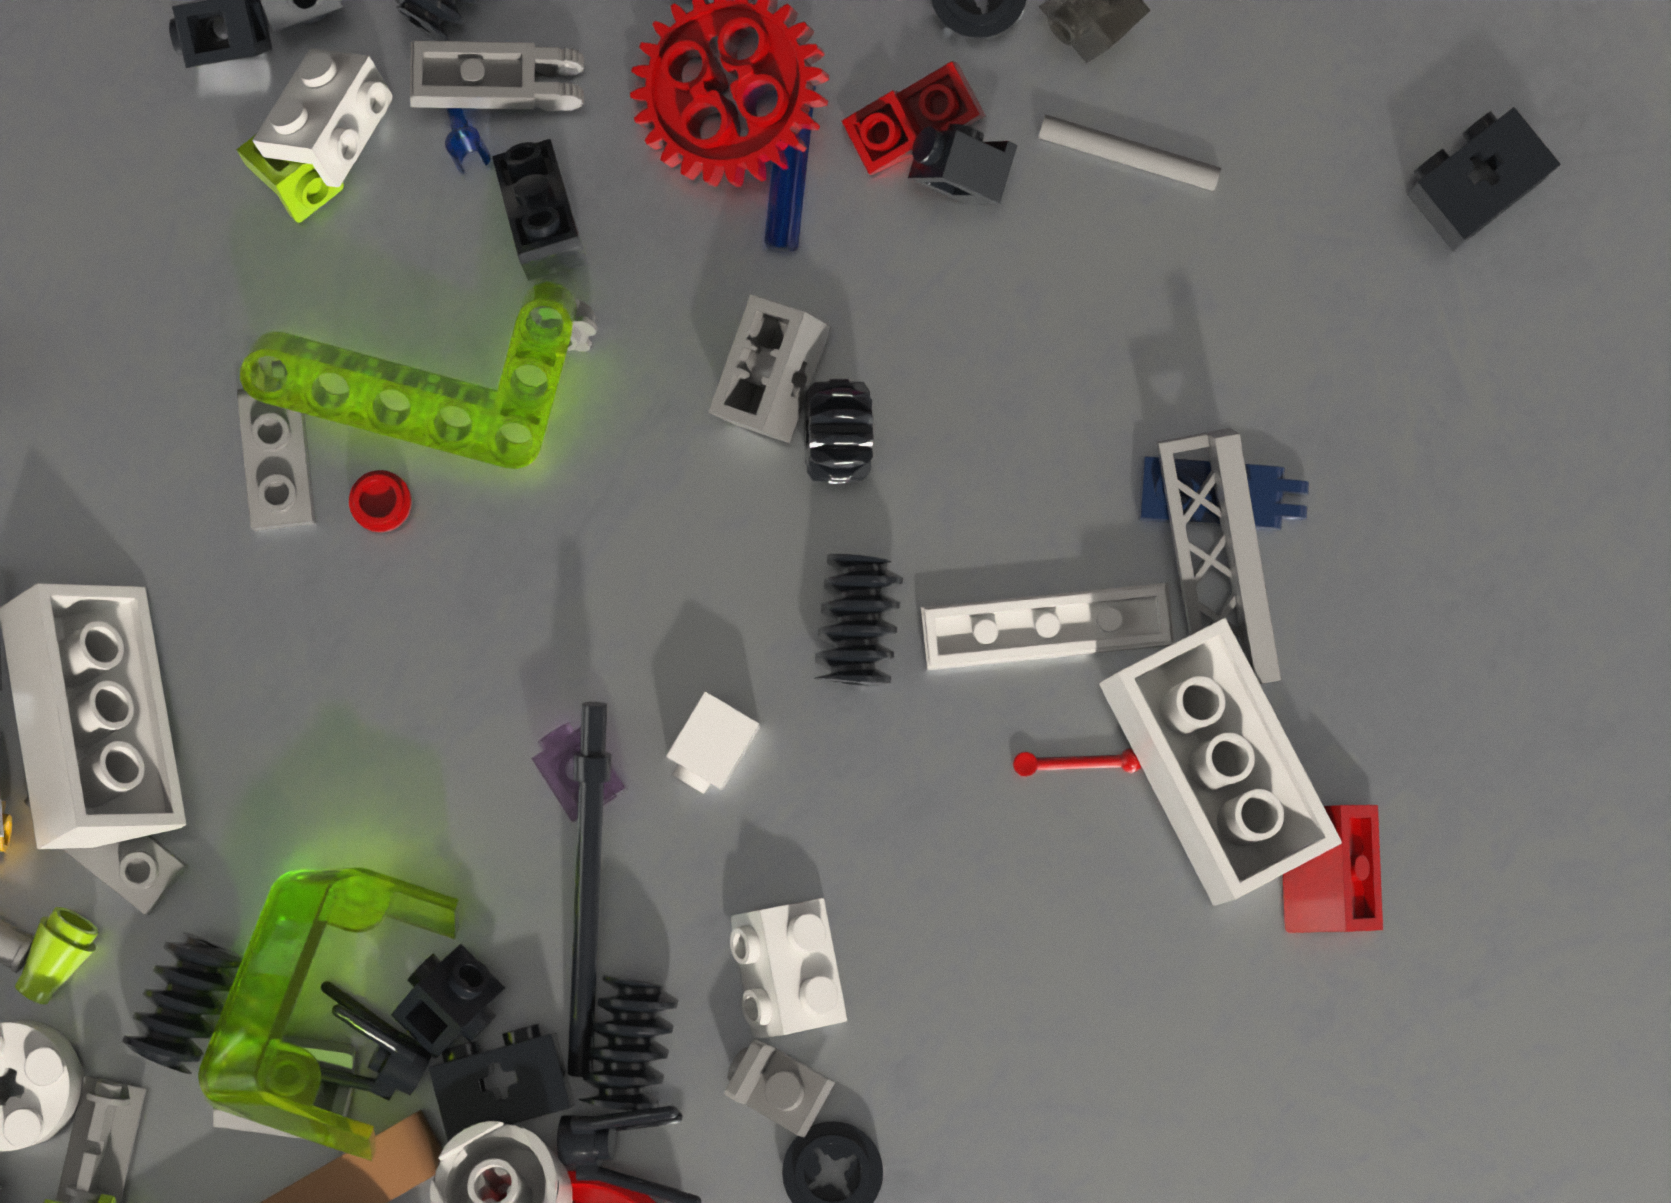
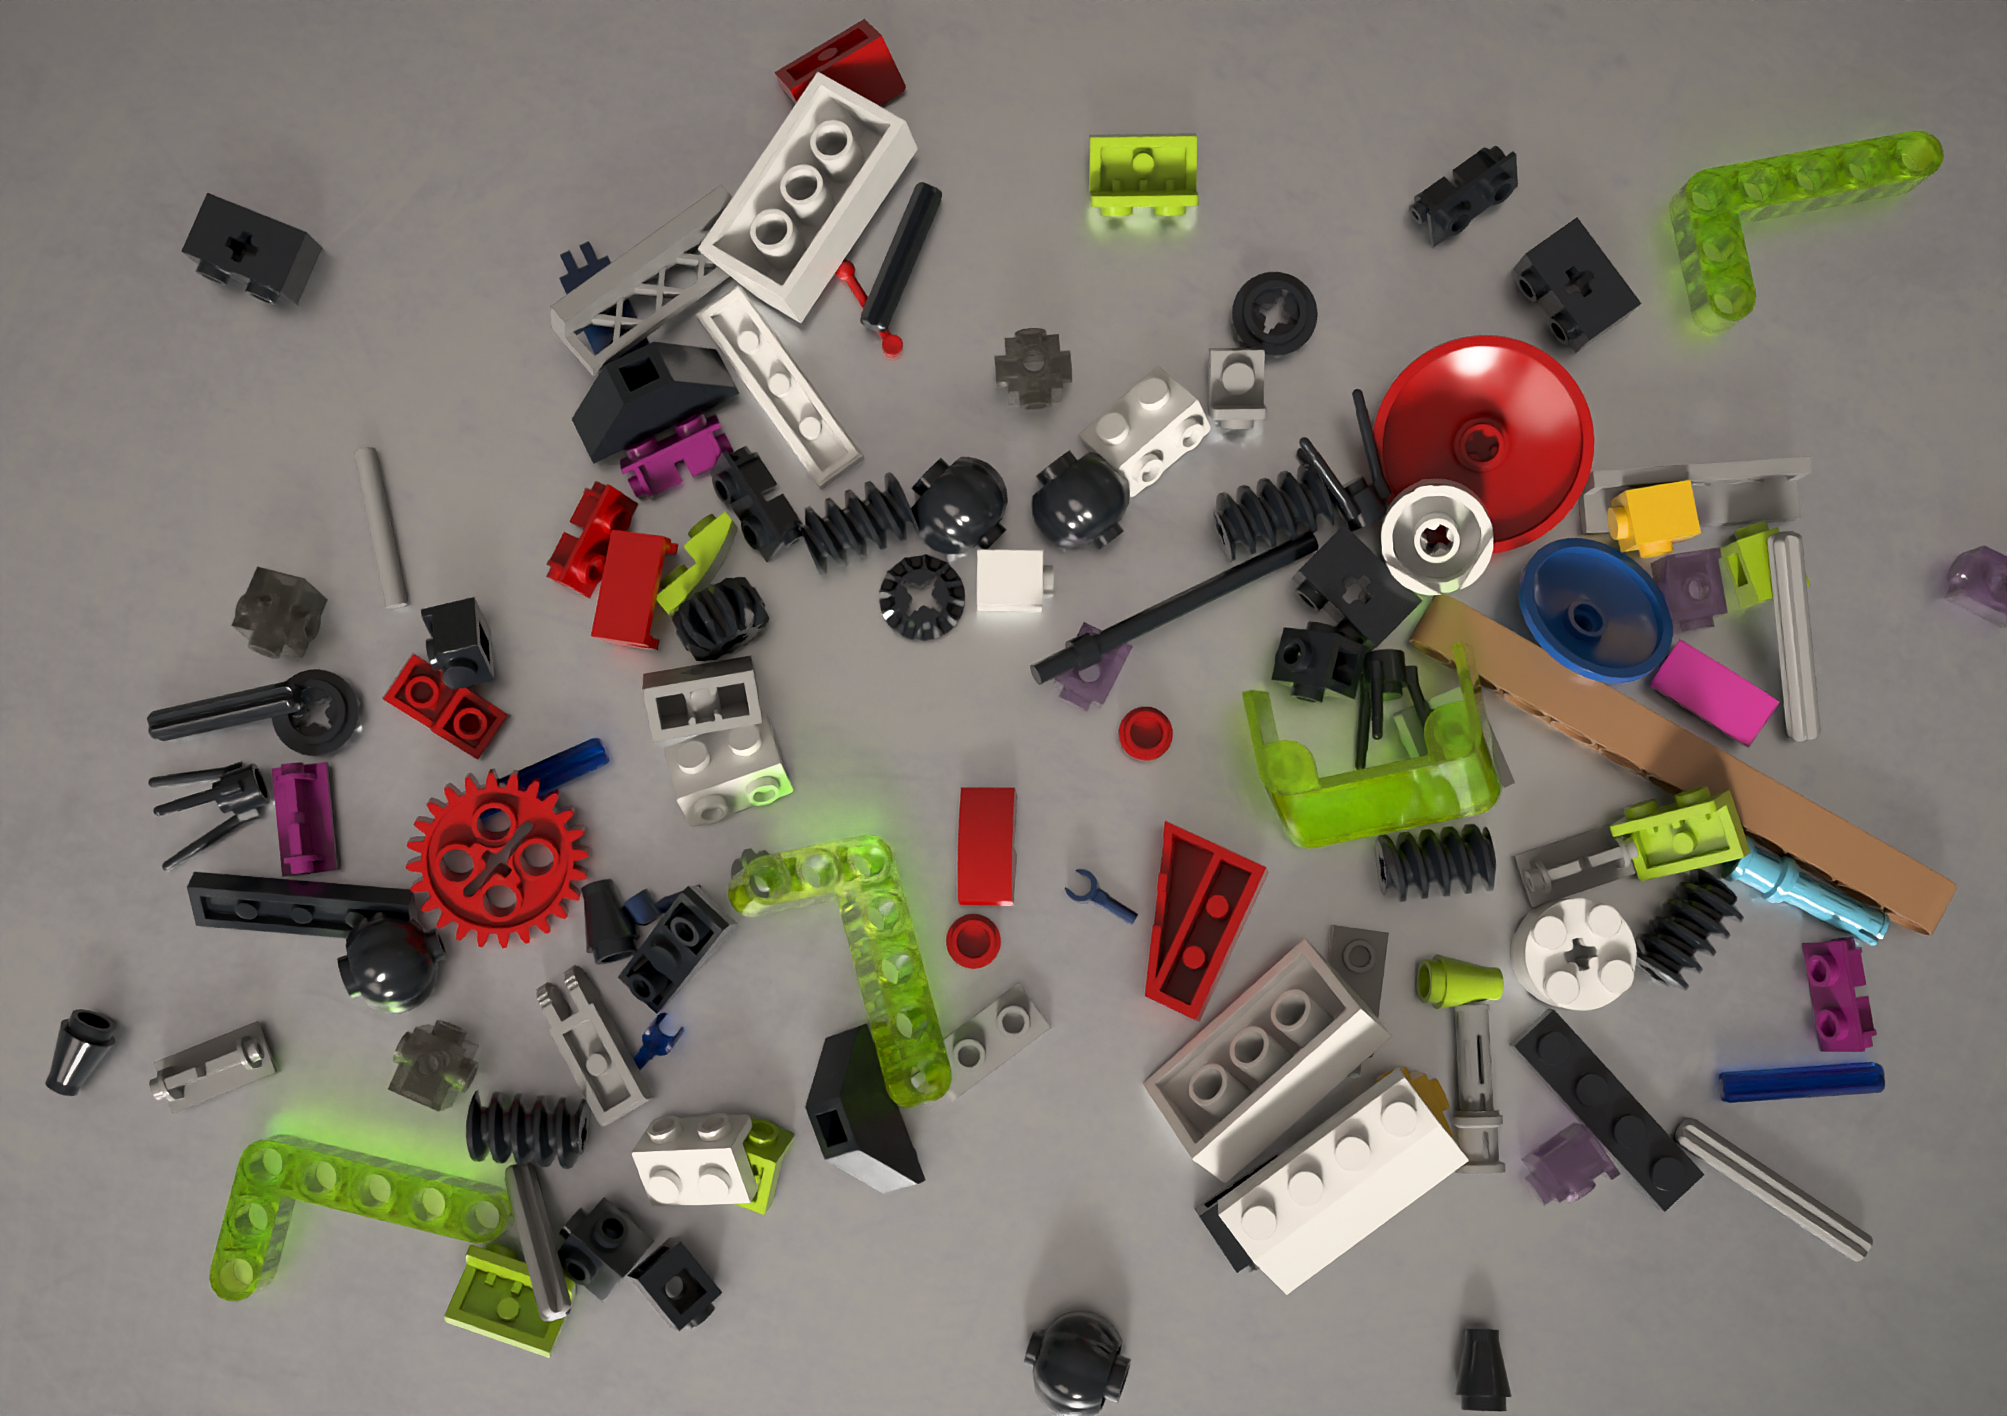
camera: 120 degrees left, 0 degrees up
none -> red hinge [546,481,638,599]
none -> black slope [572,342,739,464]
none -> black cone [581,879,640,965]
none -> red hinge [591,530,679,650]
none -> magenta hinge [620,413,734,498]
none -> dark blue hand [624,884,702,926]
none -> lime slope [656,511,738,618]
none -> white bracket [663,713,793,826]
none -> black hinge [710,446,804,562]
none -> black slope [805,1023,926,1193]
none -> black axle [860,182,942,333]
none -> black gear [879,554,965,641]
none -> black plant [911,457,1008,554]
none -> red slope [958,787,1018,906]
none -> clear smoke brick [994,328,1072,410]
none -> black plant [1031,450,1130,550]
none -> dark blue hand [1065,869,1138,925]
none -> lime bracket [1089,133,1199,216]
none -> red plate [1118,707,1173,761]
none -> red wedge [1145,821,1269,1022]

